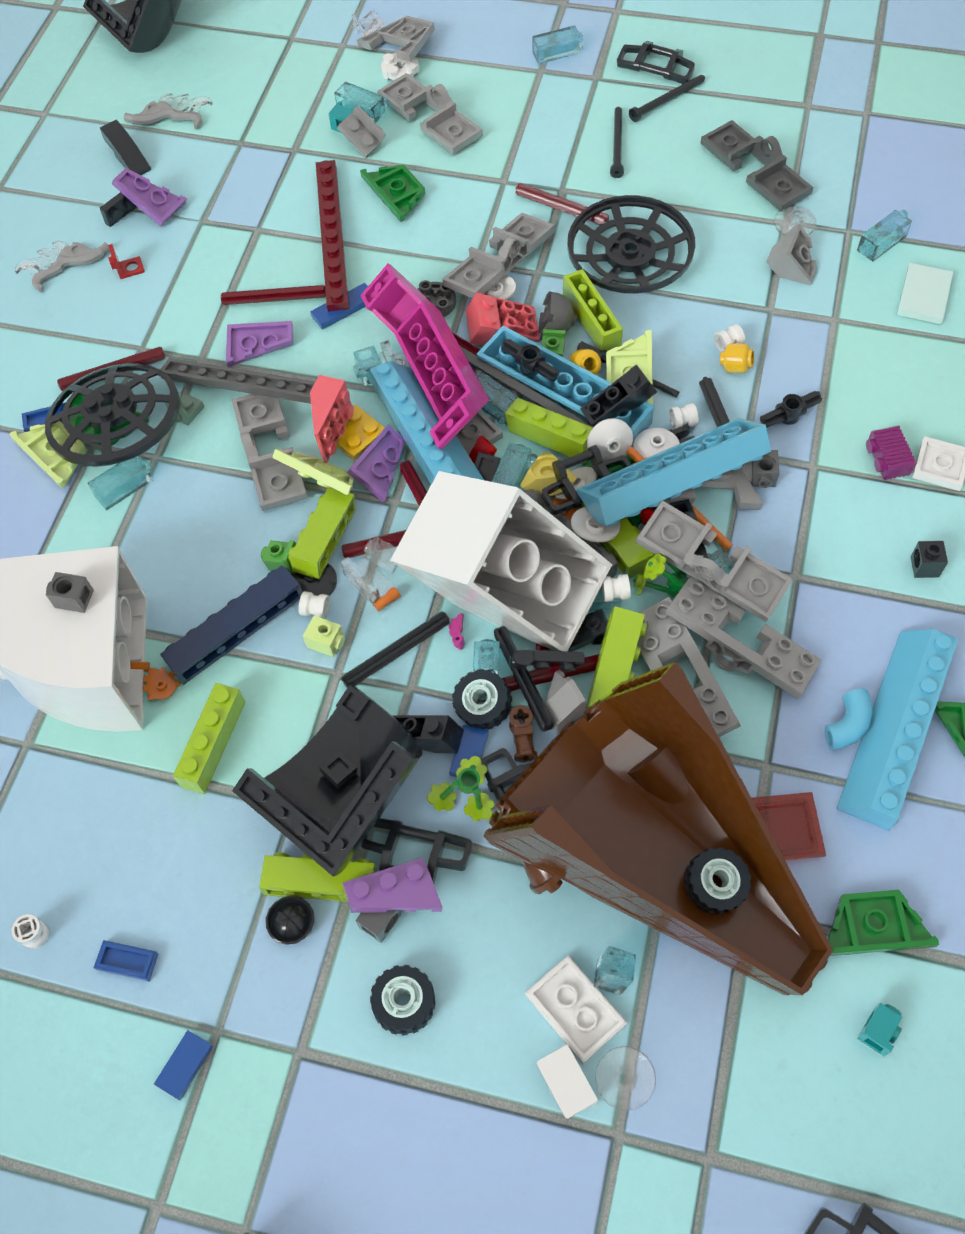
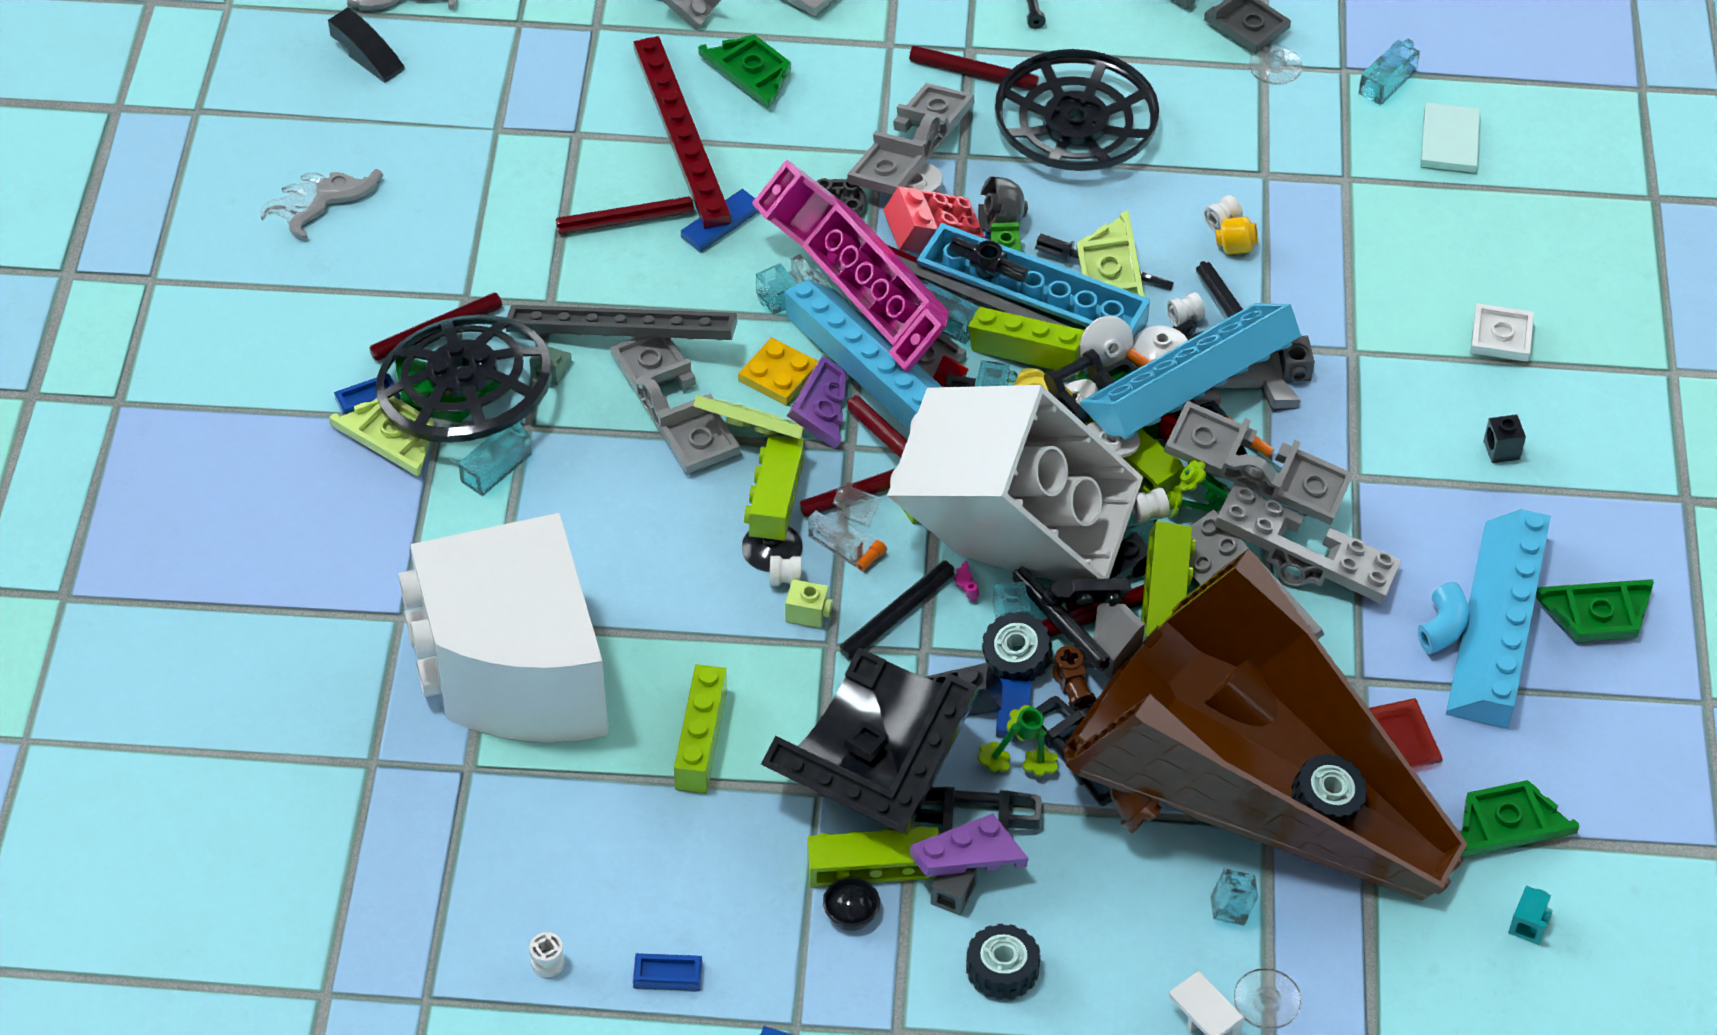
camera: 15 degrees left, 10 degrees down
dark grey brick [45,572,94,613] -> none
black hinge [99,192,137,227] -> none
red bracket [108,244,145,279] -> none
medium lavender wing [112,168,187,227] -> none
orange piece [142,667,180,700] -> none
dark blue brick [160,565,303,685] -> none
medium lavender wing [226,321,293,367] -> none
bright green brick [261,540,296,574] -> none
coral slope [310,375,354,463] -> none
white tile [525,955,627,1064] -> none
lime brick [563,269,623,351] -> none
yellow head [569,349,601,375] -> none
black slope [580,364,657,427] -> none
black axle [760,391,822,428] -> none
light grey slope [766,224,817,285] -> none
magenta brick [866,425,916,480] -> none

